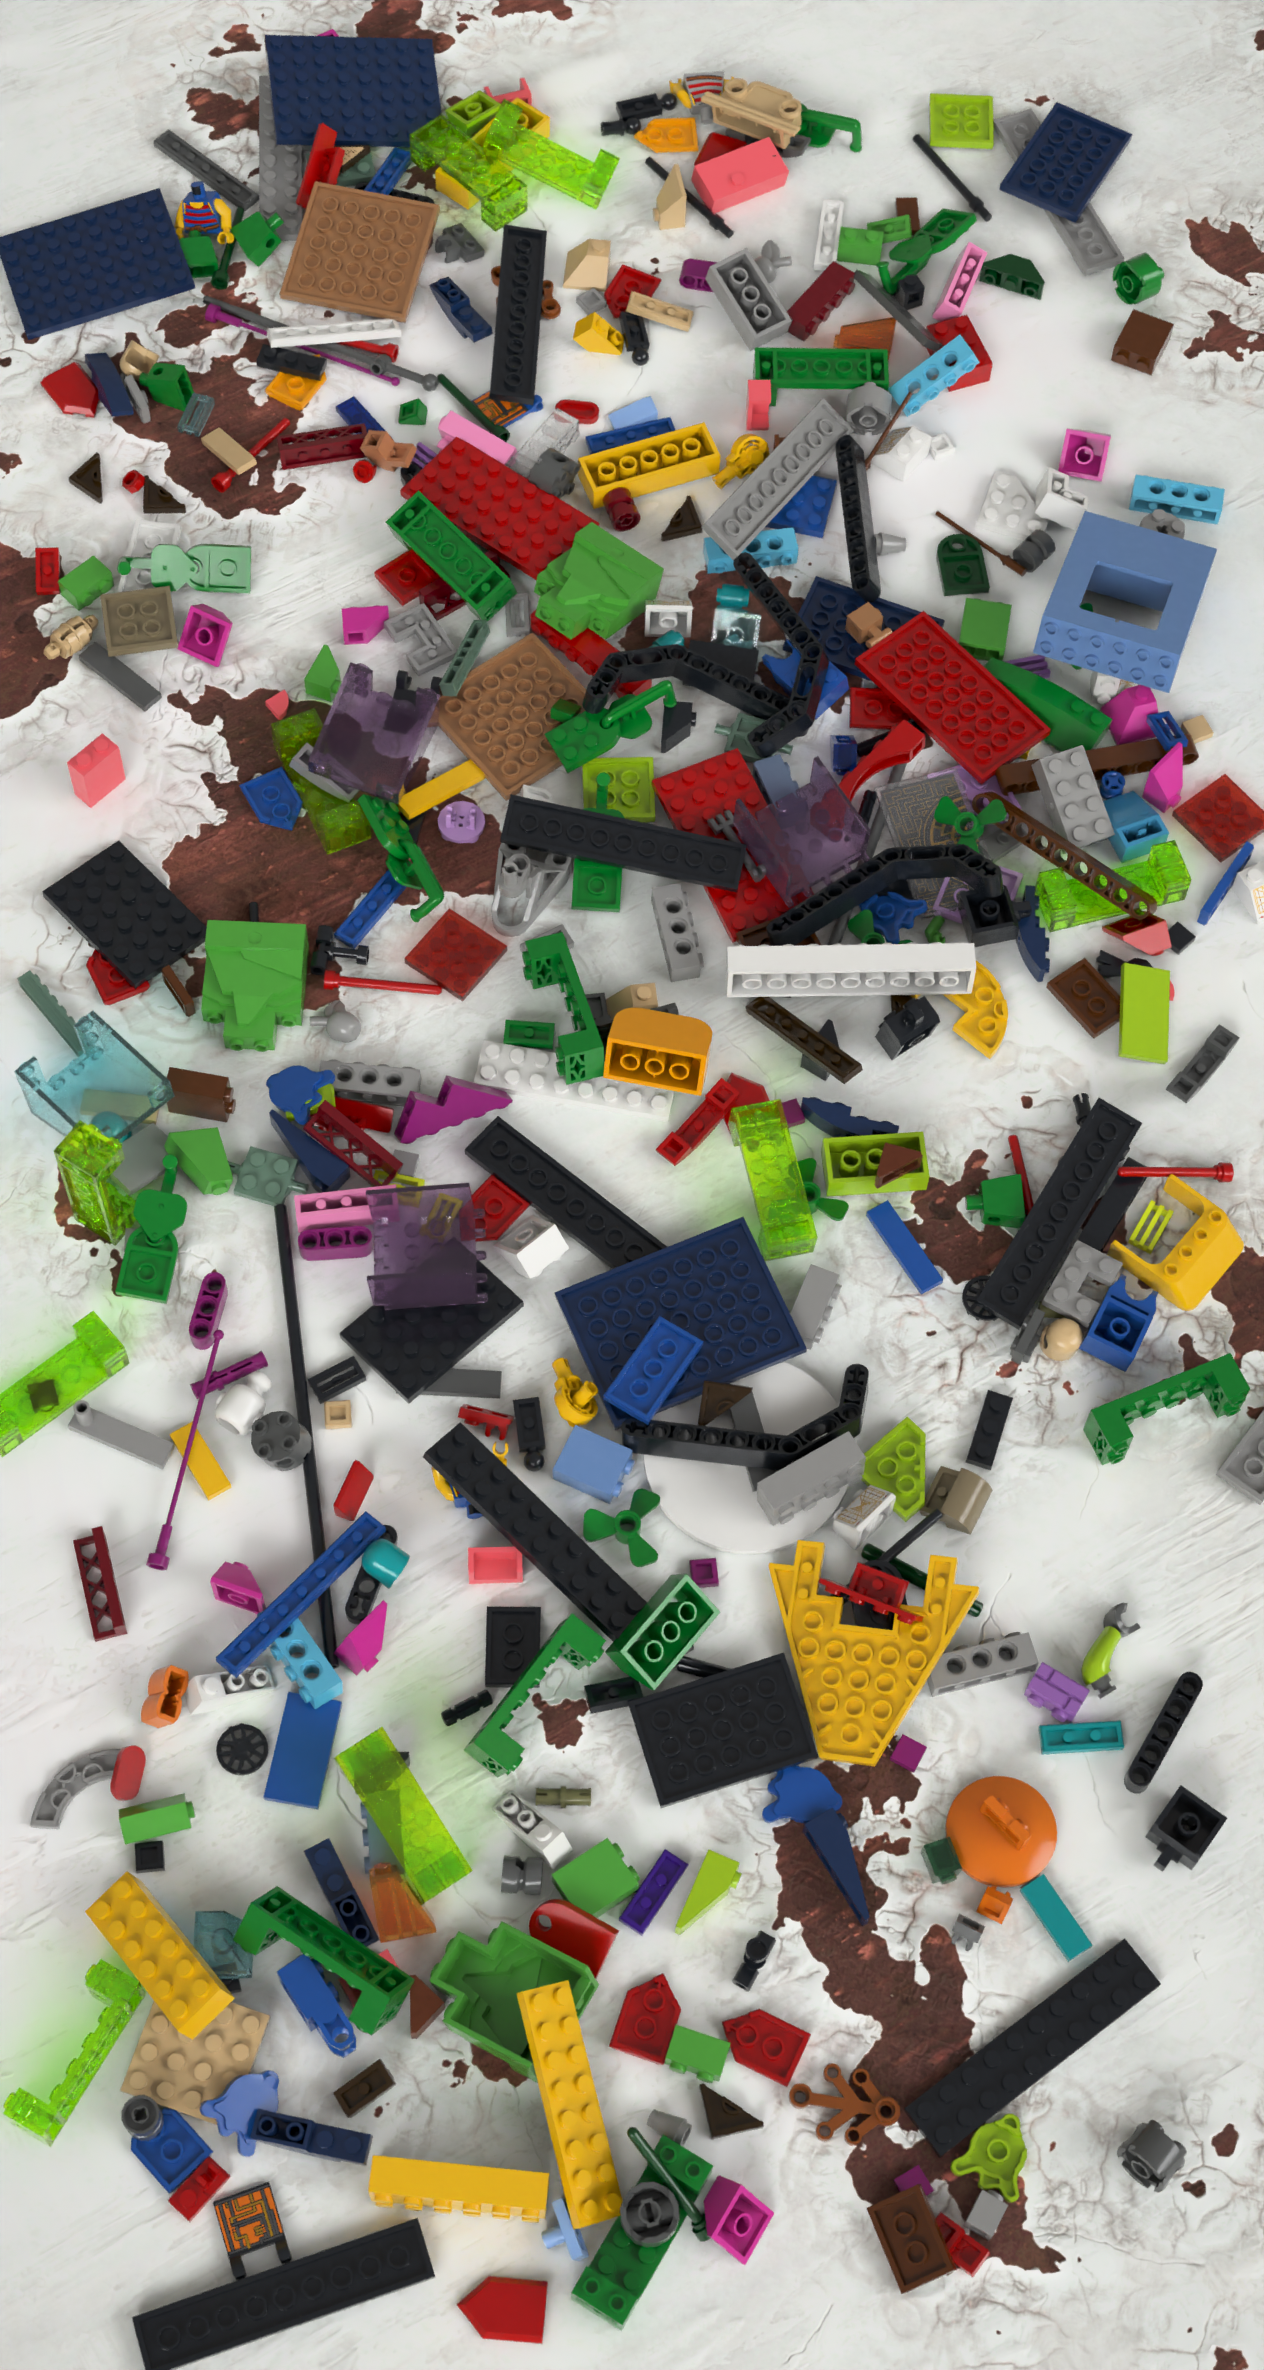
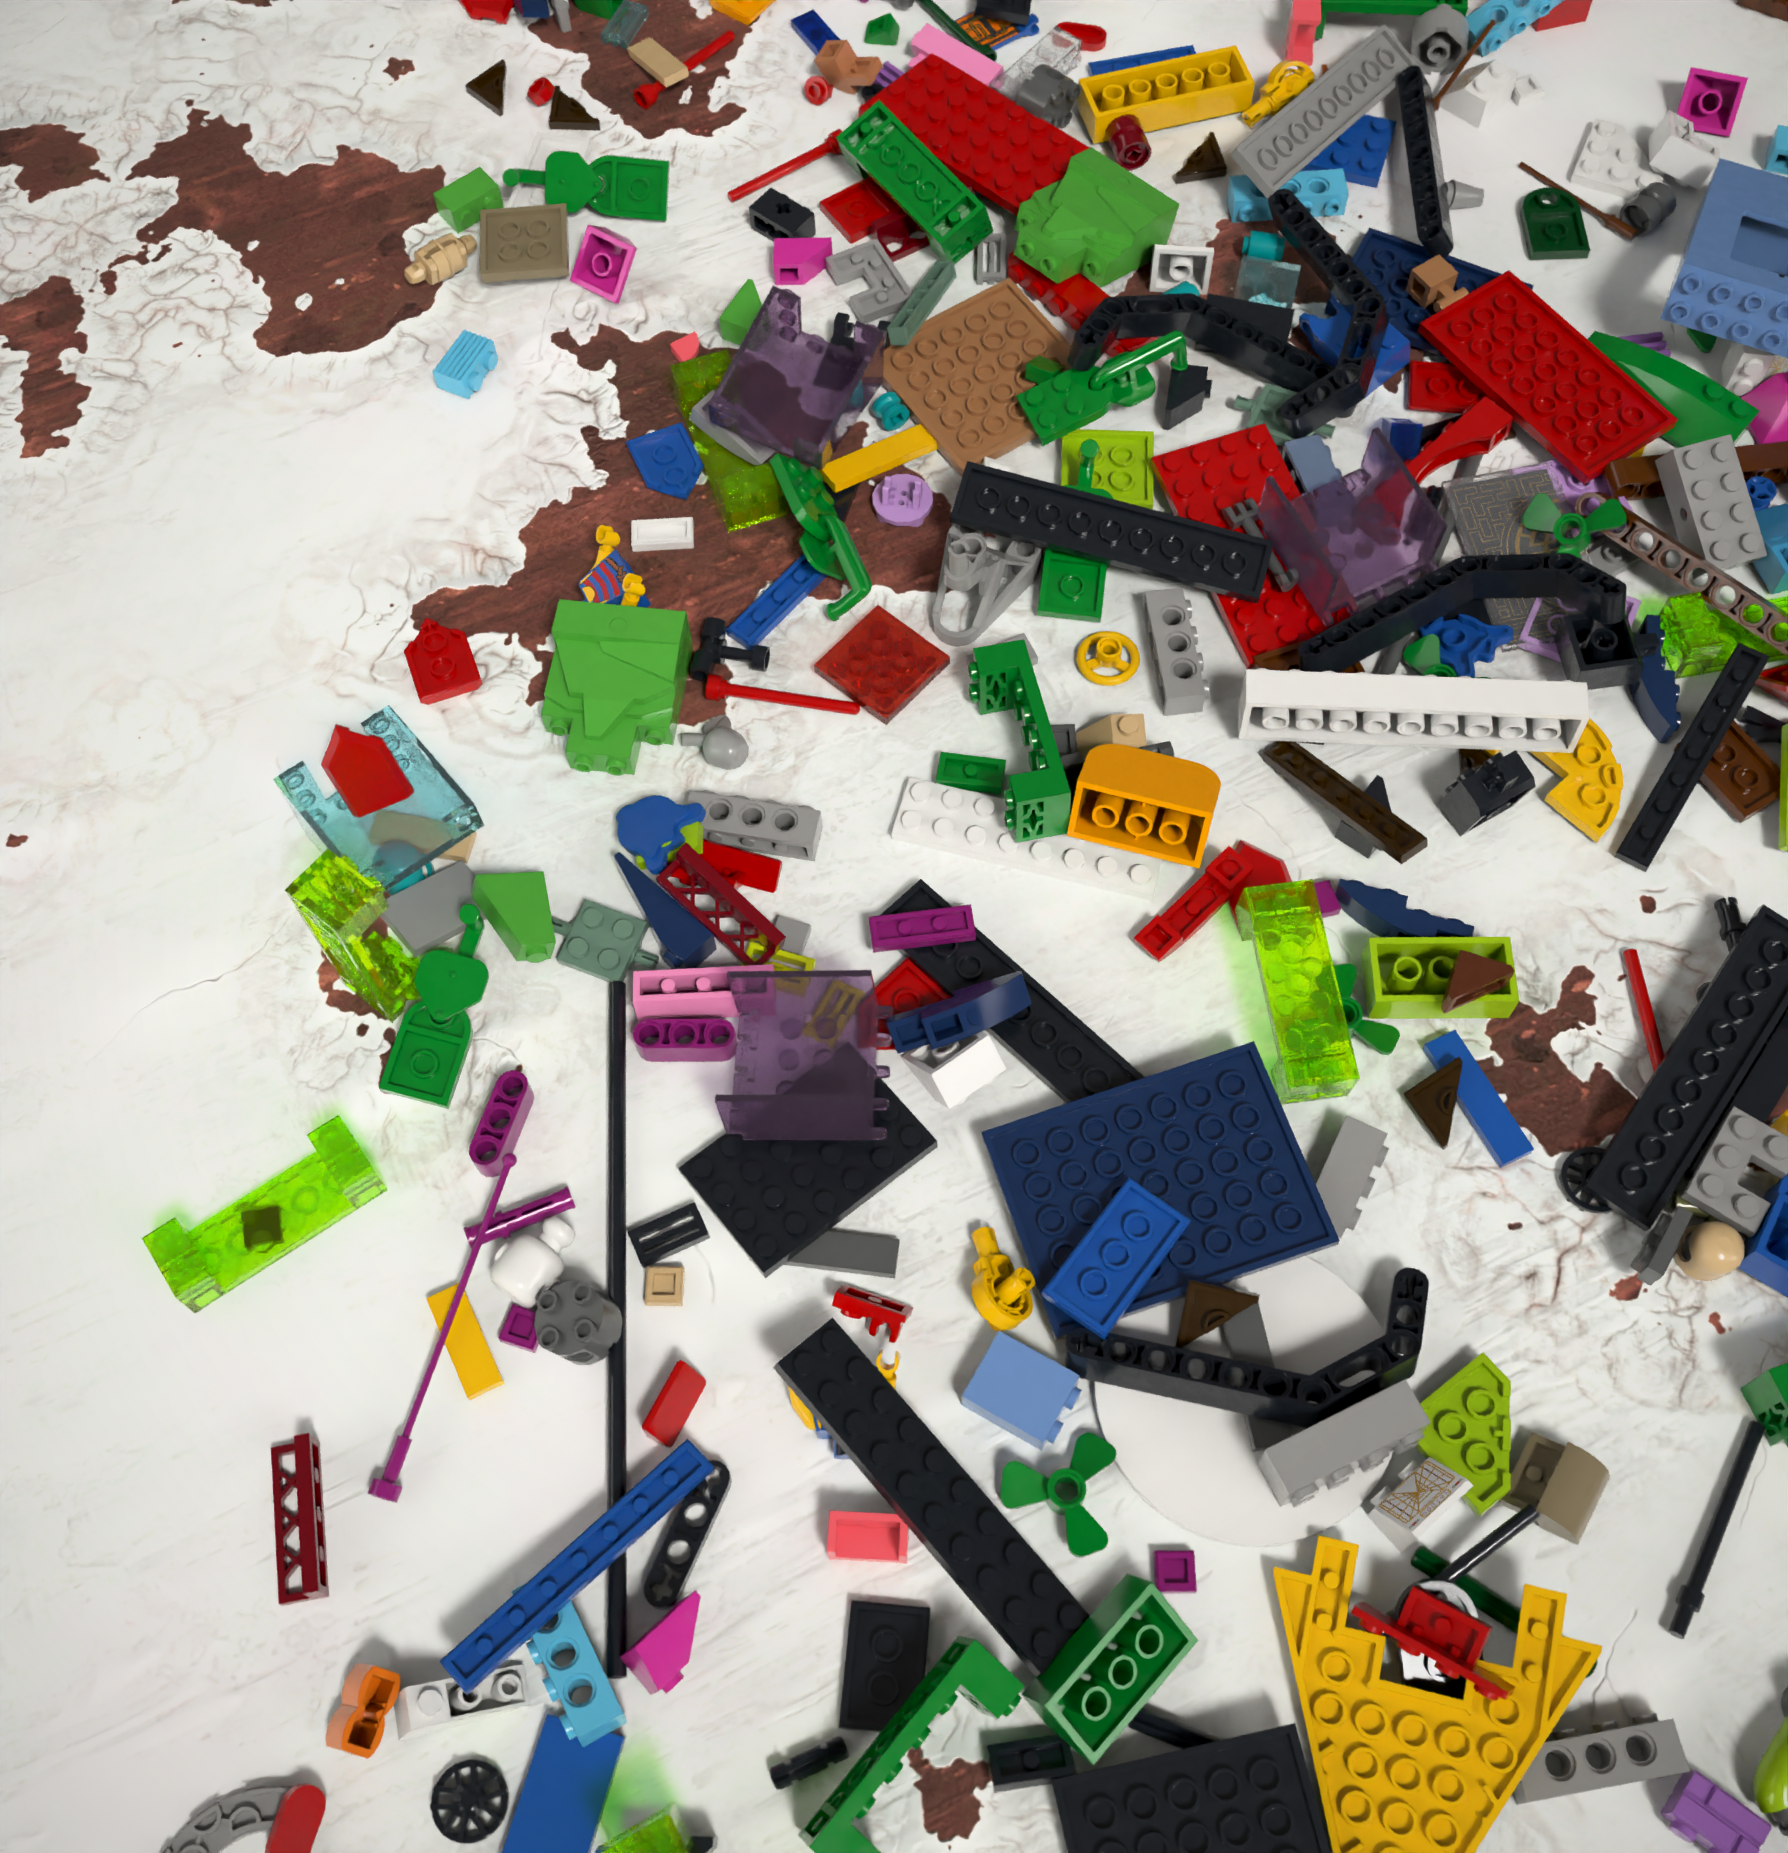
camera: 10 degrees right, 0 degrees up
sand green piece [17,971,93,1060] -> none
red plate [35,547,60,595] -> none
black plate [42,840,207,990] -> none
coral brick [67,733,126,808] -> none
light grey piece [68,1400,175,1469] -> none
dark grey tile [79,642,162,712] -> none
reddish brown tile [161,965,196,1017] -> none
reddish brown brick [163,1067,236,1122] -> none
dark pink slope [210,1561,266,1614] -> none
dark red fence [276,423,367,470] -> none
teal helmet [361,1538,410,1589] -> none
magenta slope [394,1075,513,1144] -> none
black plate [513,1397,546,1472] -> none
light blue slope [608,396,658,430] -> none
bright green arm [925,915,946,944] -> none
bright green brick [959,598,1012,661] -> none
green torso [965,1174,1025,1228] -> none
black plate [966,1390,1013,1470] -> none
none -> red tile [321,724,414,818]
none -> medium azure brick [432,329,498,399]
none -> magenta tile [498,1304,539,1353]
none -> torso [578,525,651,608]
none -> white tile [631,517,694,552]
none -> red piece [727,129,843,203]
none -> black brick [749,188,816,242]
none -> magenta tile [869,904,976,953]
none -> teal wheel [872,392,910,431]
none -> dark blue slope [886,971,1032,1054]
none -> yellow piece [1076,631,1140,686]
none -> dark brown tile [1403,1057,1463,1150]
none -> black tile [1614,643,1770,872]
none -> black bar [1668,1421,1765,1639]

